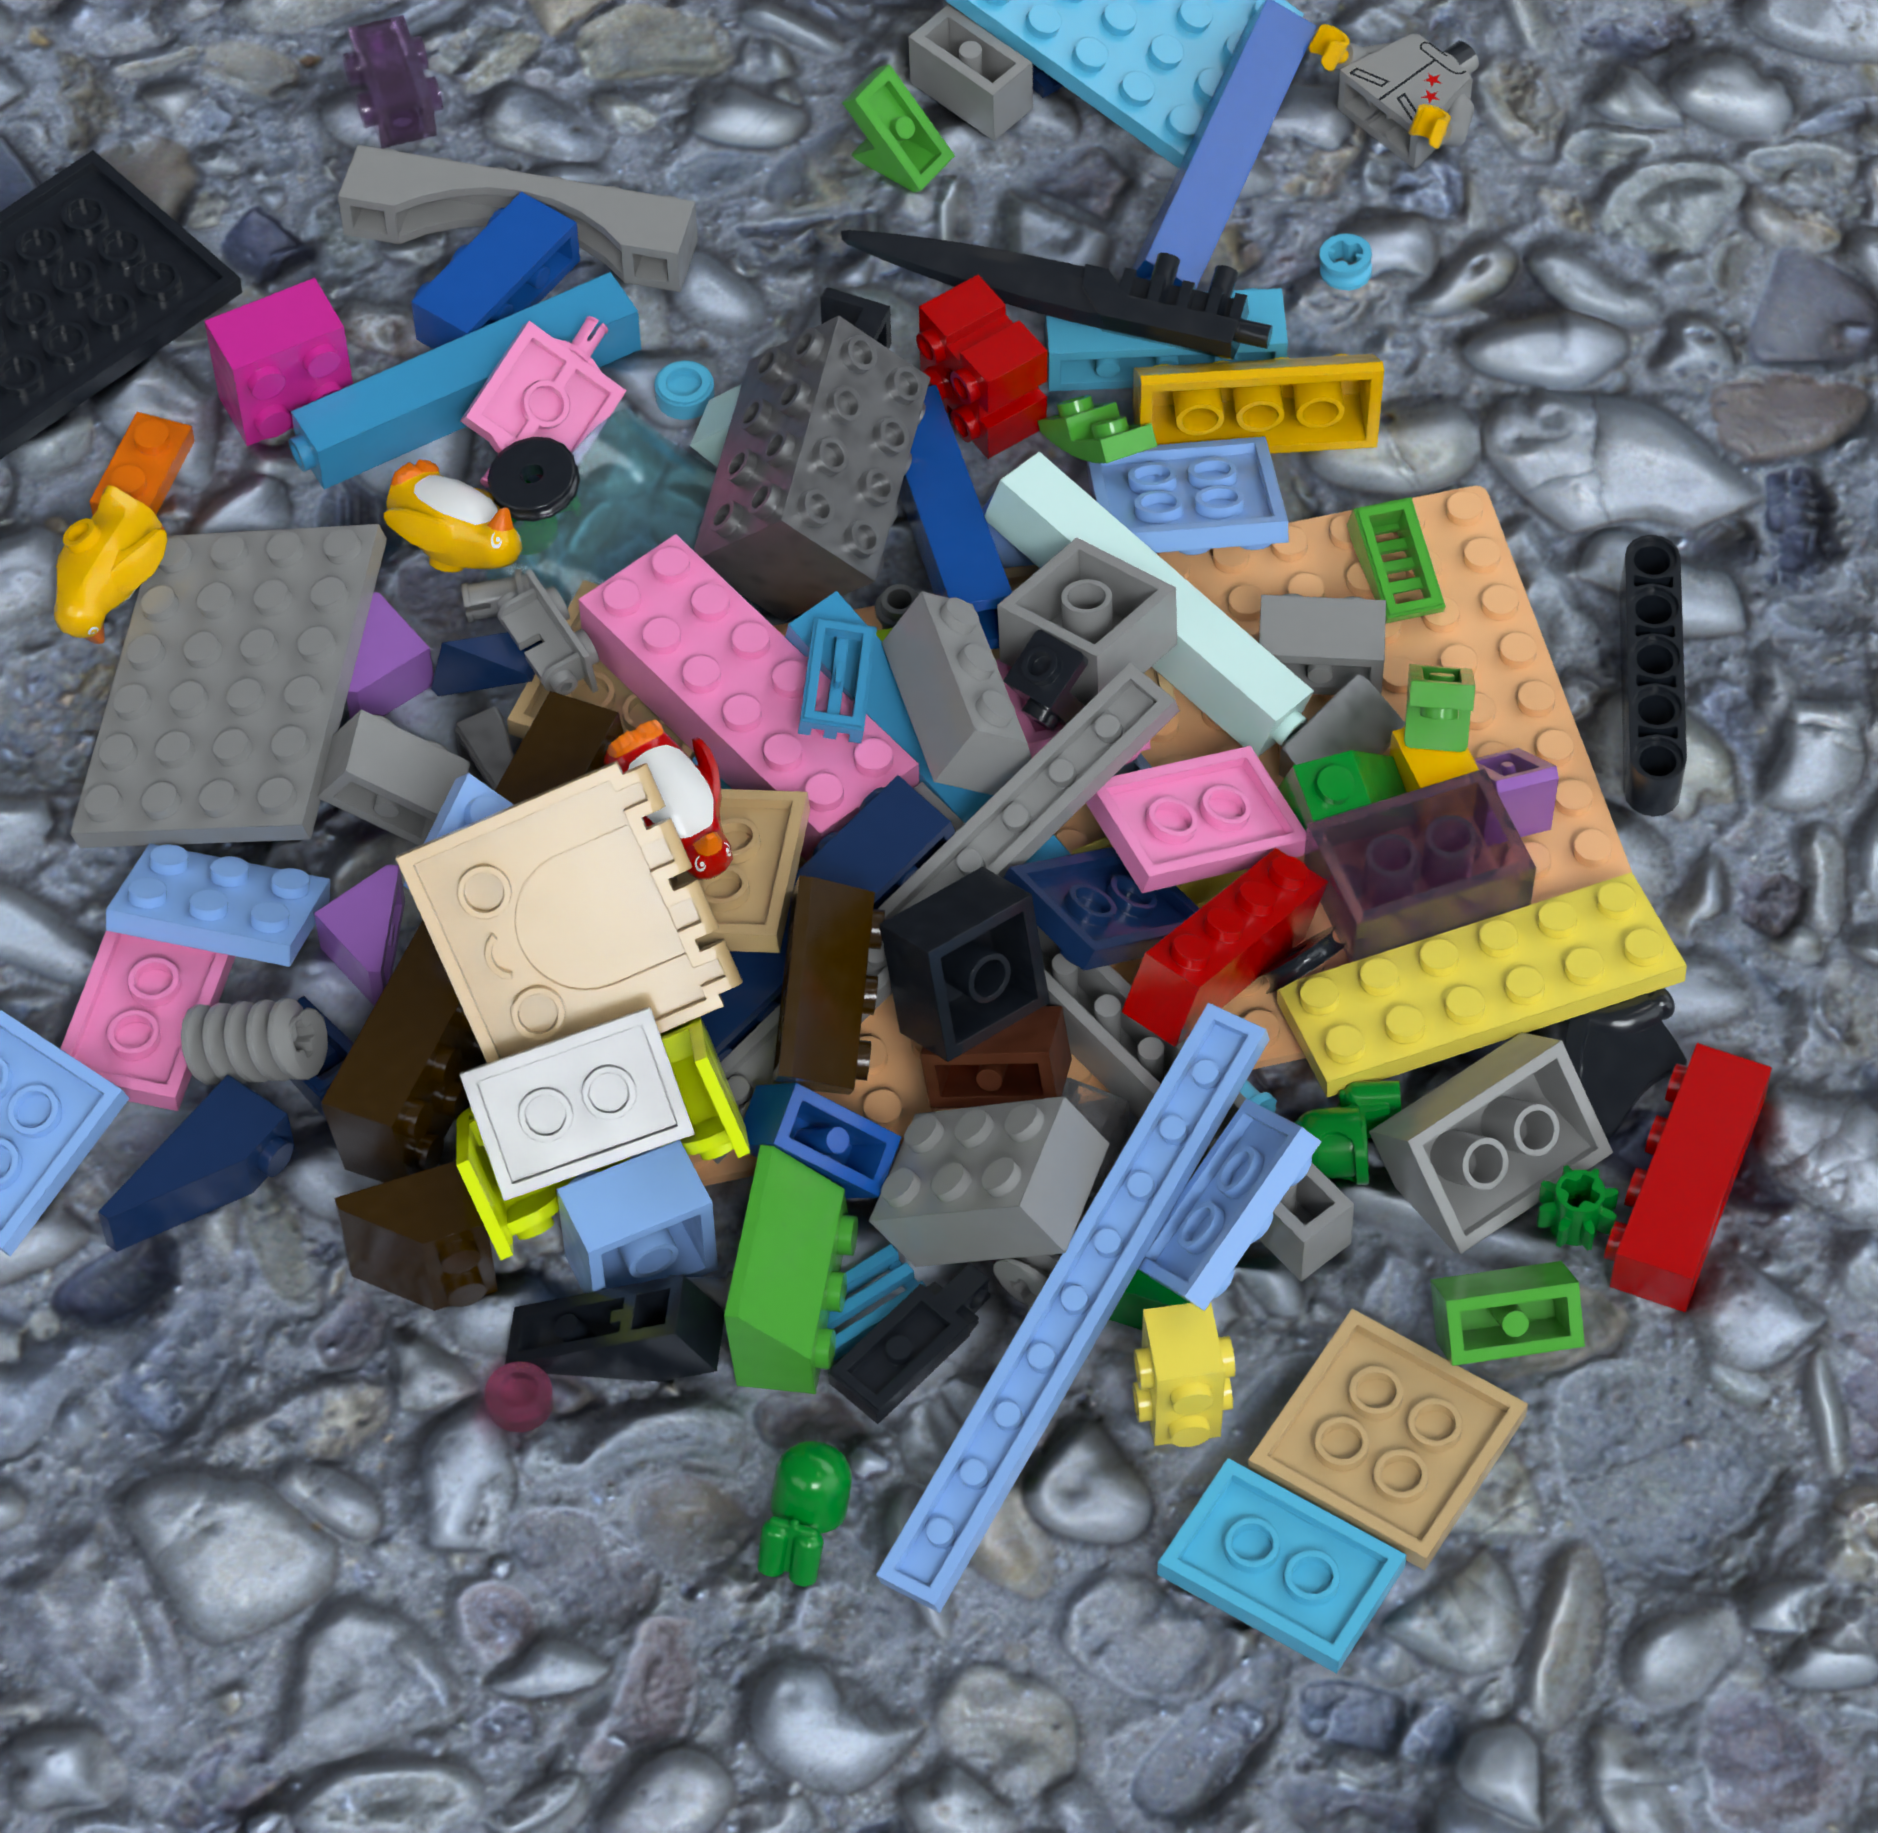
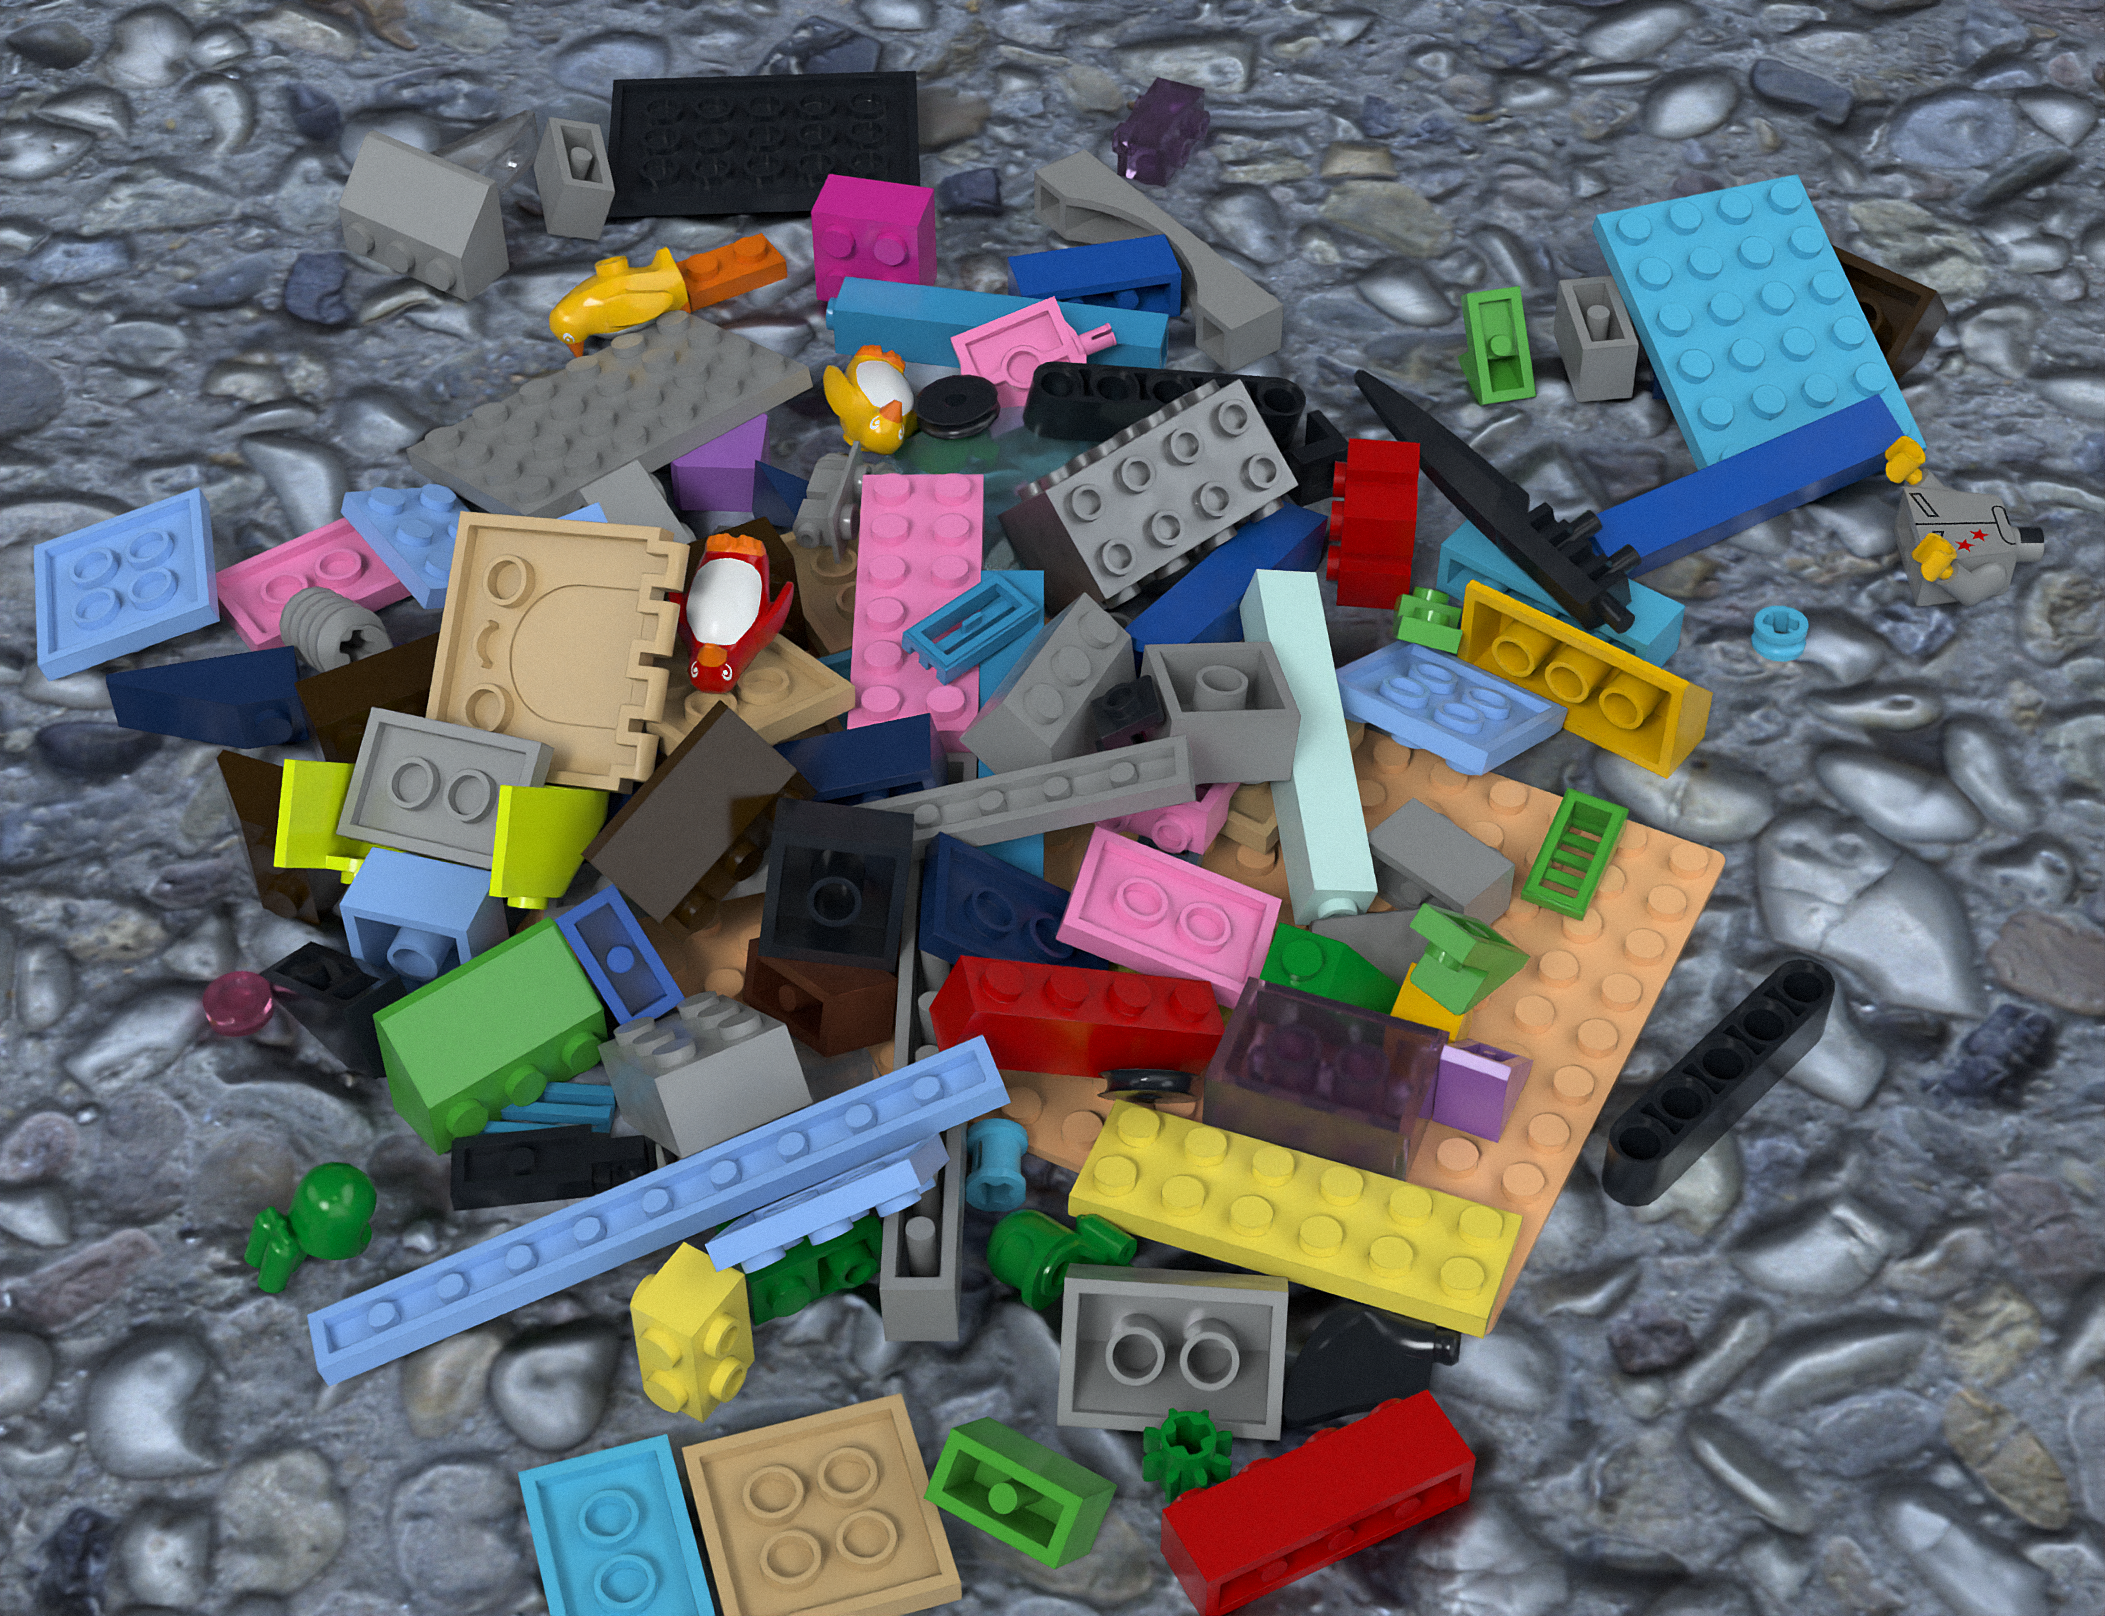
camera: 40 degrees right, 10 degrees down
none -> black beam [1022,361,1306,452]

